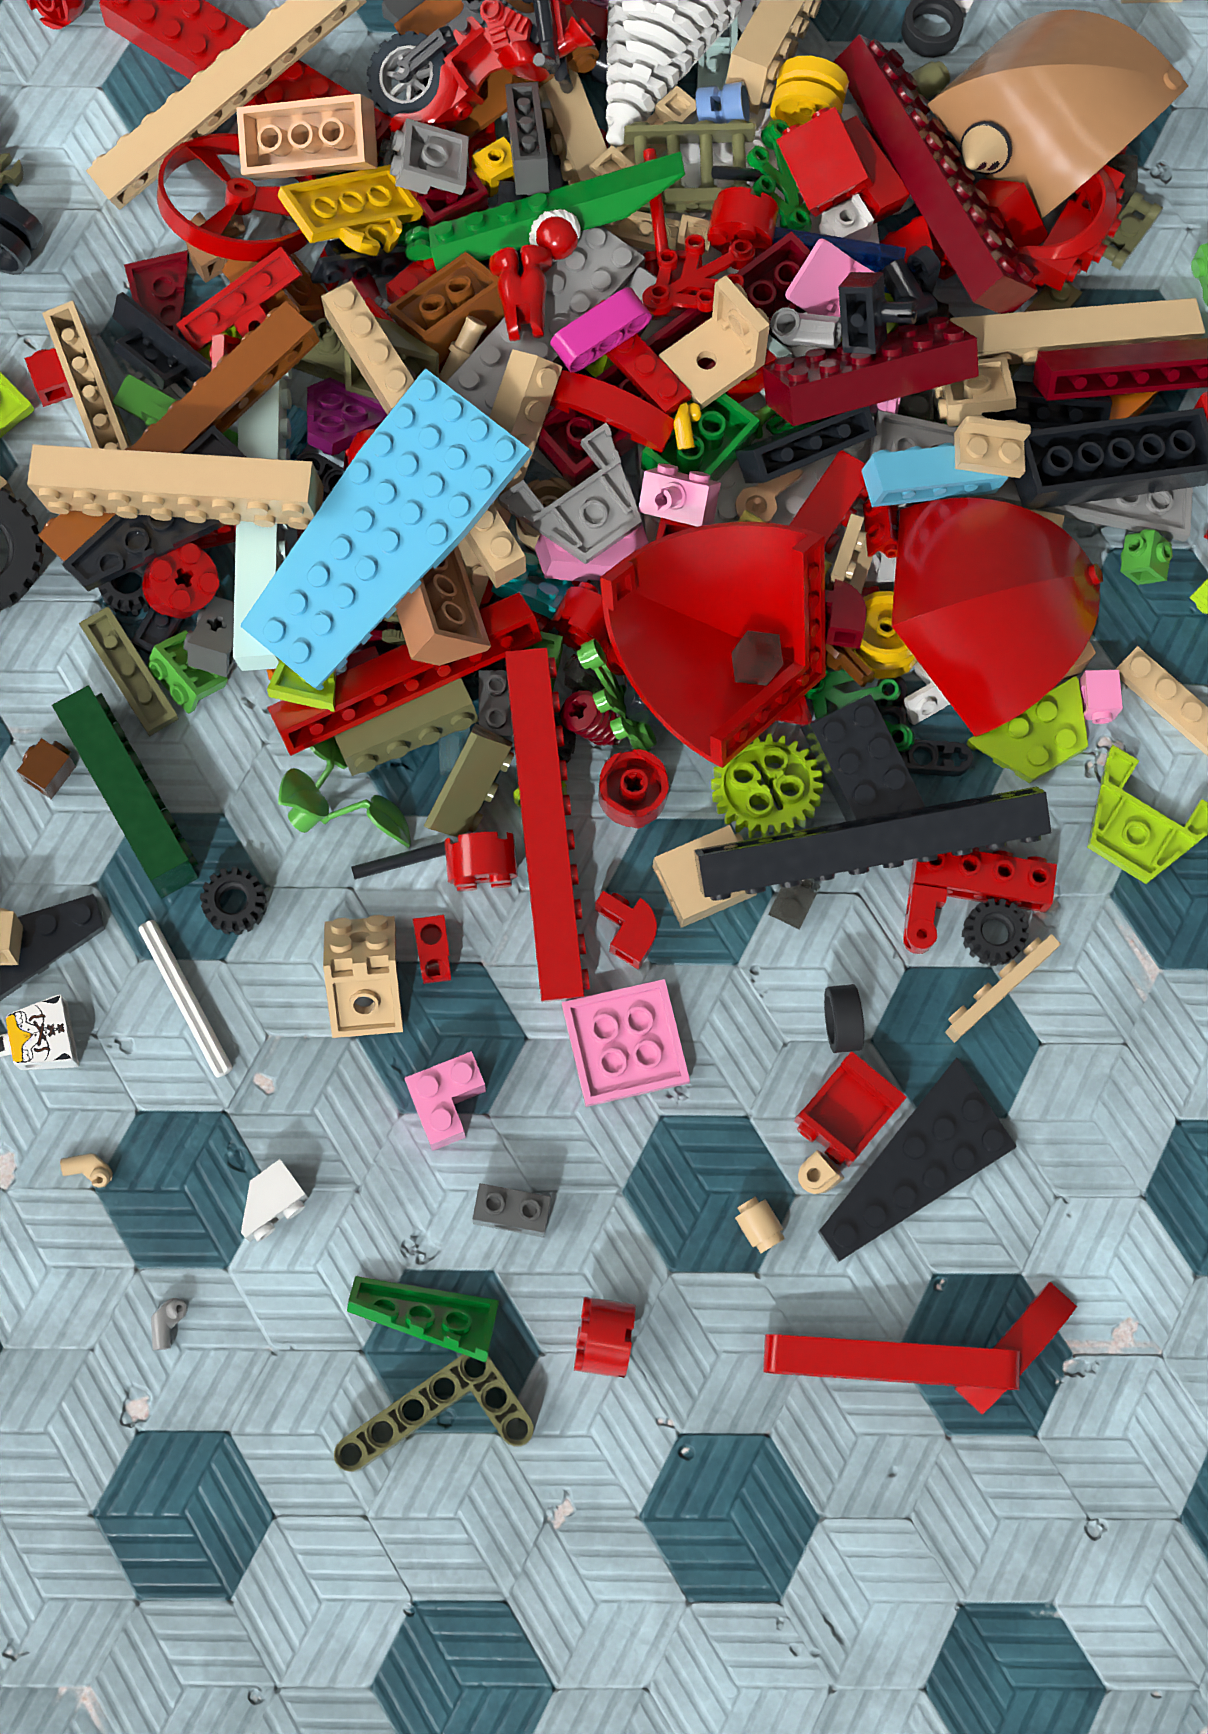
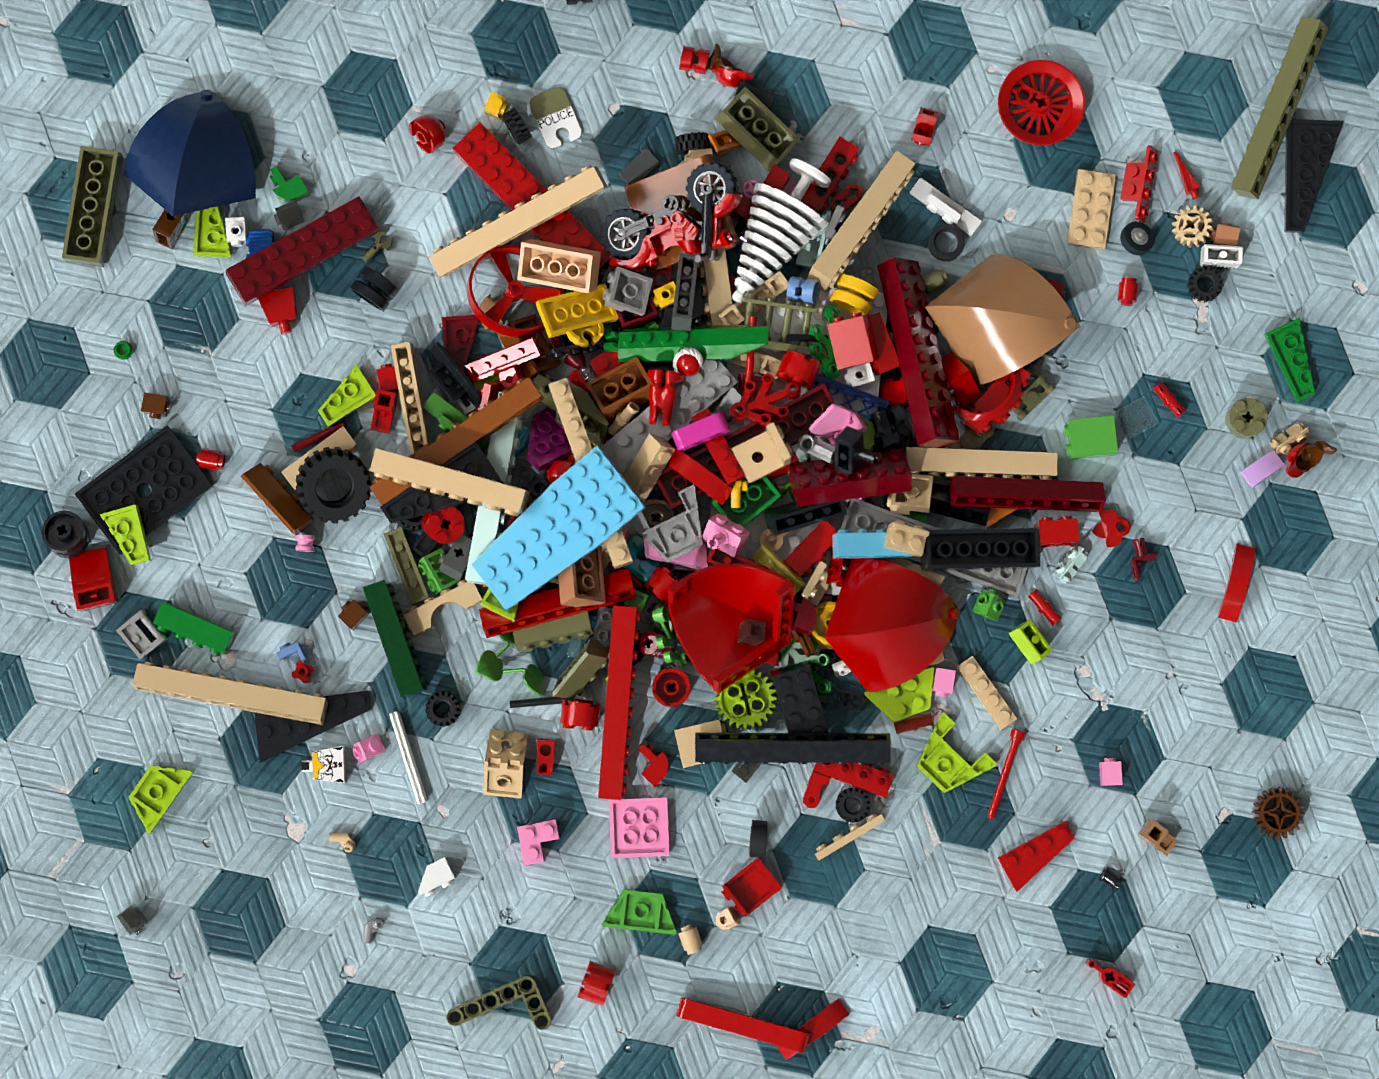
camera: 15 degrees right, 10 degrees up
green wing [347,1276,499,1363] -> none
dark grey brick [472,1183,551,1238] -> none
black wing [818,1057,1017,1263] -> none
tan hat [960,121,1012,175] -> none
none -> bright pink bracket [352,734,386,763]
none -> red brick [370,389,397,434]
none -> tan arch [403,580,482,637]
none -> bright green wing [602,890,676,935]
none -> clear red pin [894,713,934,735]

